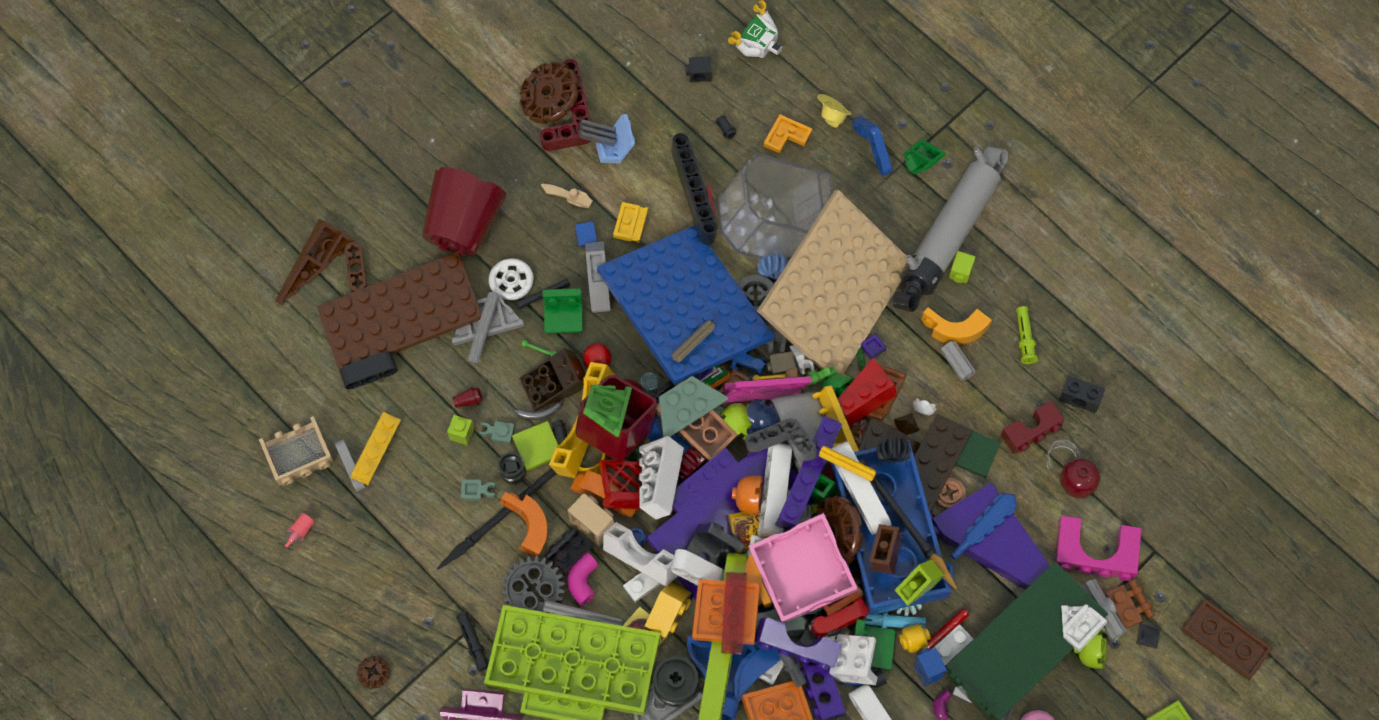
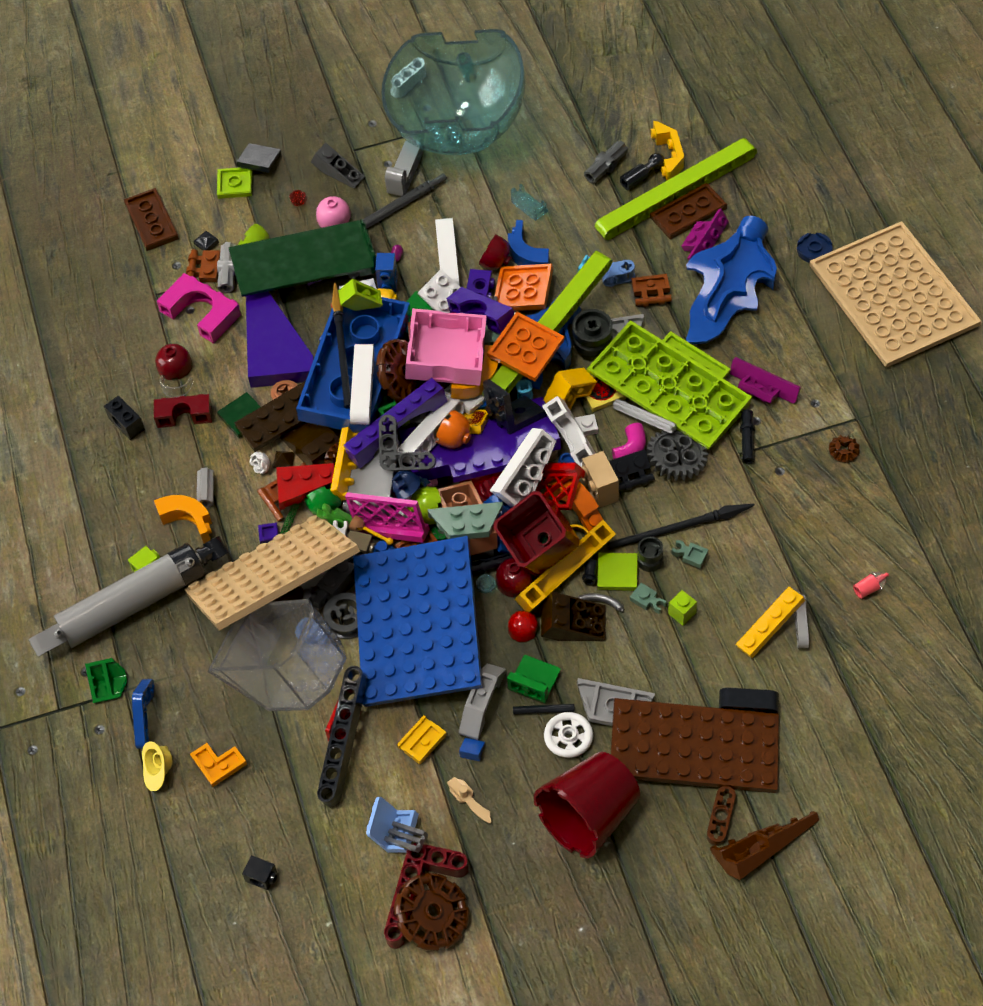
camera: 150 degrees left, 10 degrees down
window [259,416,334,486] -> none
dark red cone [452,387,483,408] -> none
light grey axle [468,292,499,363] -> none
orange arch [499,492,547,558] -> none
bright green hinge [521,340,557,357] -> none
bright green wing [583,384,632,437] -> none
white beam [670,549,724,585] -> none
dark tan axle [672,320,715,363] -> none
black pin [715,115,736,139] -> none
clear red plate [721,572,747,654] -> none
torso [728,0,783,58] -> none
yellow axle [819,446,876,481] -> none
reddish brown brick [869,524,903,575] -> none
black gear [876,437,911,463] -> none
blue sword [950,493,1017,560] -> none
lime pin [1016,306,1038,364] -> none
white slope [1061,605,1107,652] -> none

